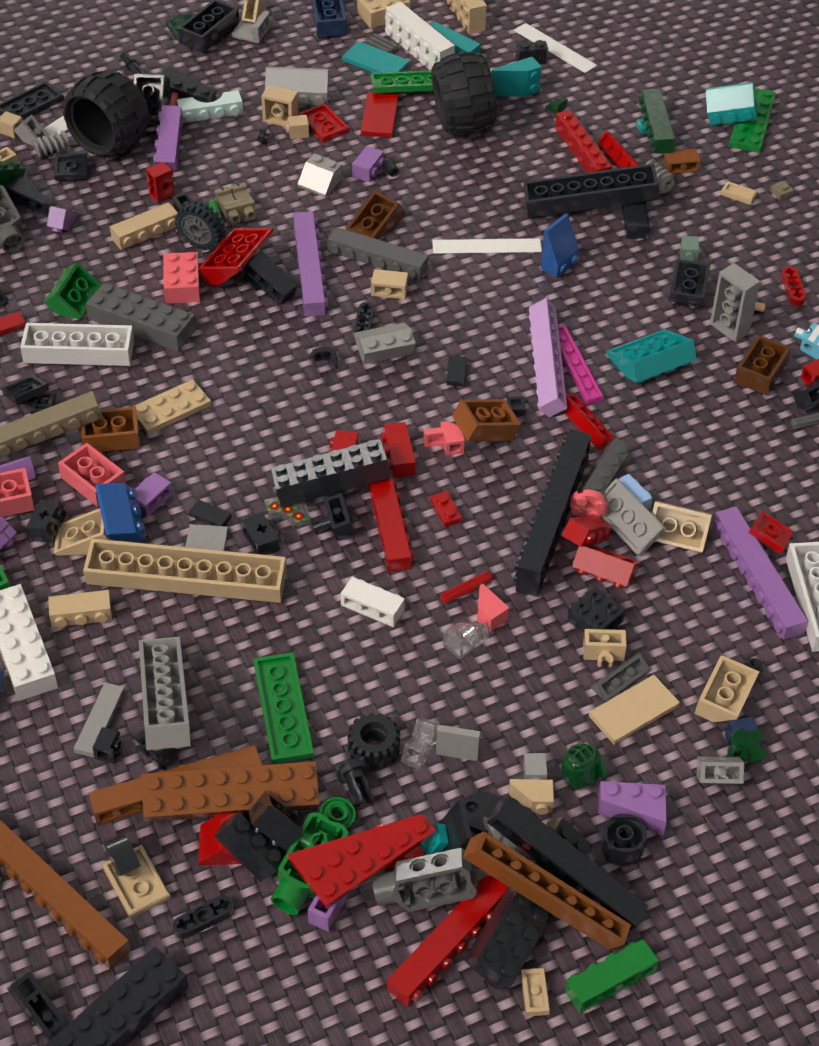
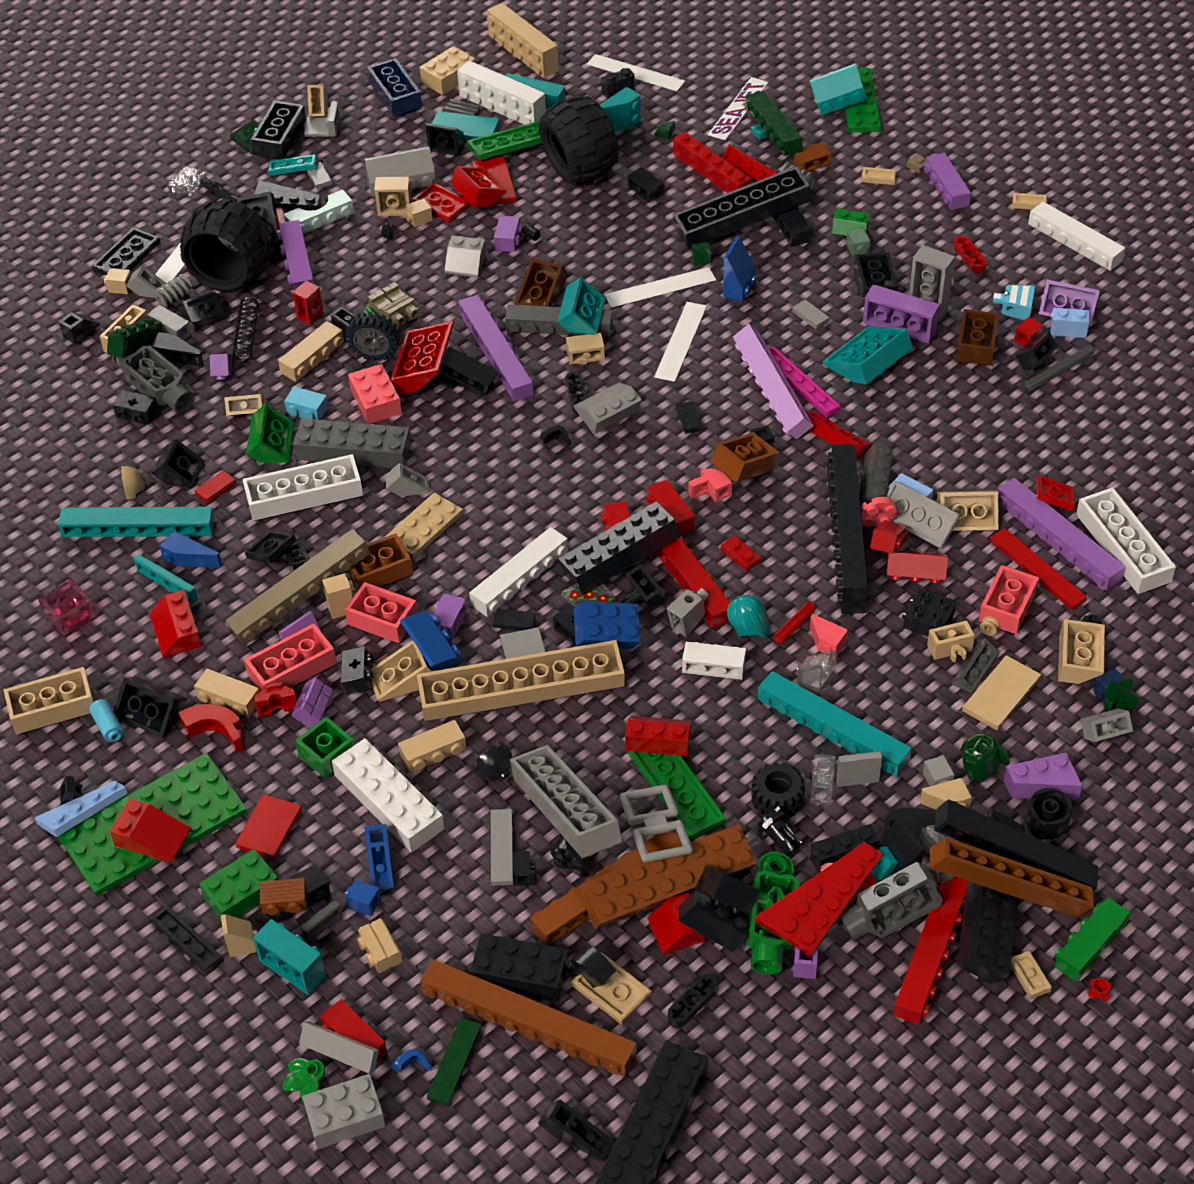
camera: 15 degrees left, 0 degrees up
none -> light grey brick [147,305,194,340]
none -> clear plate [168,166,209,195]
none -> tan brick [224,394,264,416]
none -> black piece [232,297,259,362]
none -> teal tile [268,154,318,176]
none -> medium azure brick [284,387,328,420]
none -> light grey tile [306,162,332,189]
none -> tan brick [322,573,355,619]
none -> light grey slope [385,463,430,496]
none -> black slope [425,123,465,156]
none -> red slope [451,166,507,208]
none -> white brick [469,527,568,617]
none -> black brick [470,933,569,1002]
none -> black cylinder [471,741,513,781]
none -> teal slope [557,277,606,335]
none -> blue brick [573,602,641,649]
none -> light grey bar [619,784,693,863]
none -> red slope [625,715,692,757]
none -> black brick [628,167,665,203]
none -> white sticker [654,302,706,382]
none -> light grey torso [667,588,709,638]
none -> dark green slope [691,242,711,265]
none -> sticker [708,77,768,140]
none -> teal hair [727,594,771,639]
none -> teal brick [758,671,912,777]
none -> light grey tile [792,299,829,329]
none -> black brick [810,824,880,873]
none -> green brick [832,209,869,236]
none -> medium lavender brick [863,285,940,343]
none -> medium lavender brick [924,153,971,210]
none -> coral brick [979,565,1039,634]
none -> tan bush [979,616,1000,636]
none -> red tile [990,528,1087,610]
none -> red plate [1088,978,1112,1002]

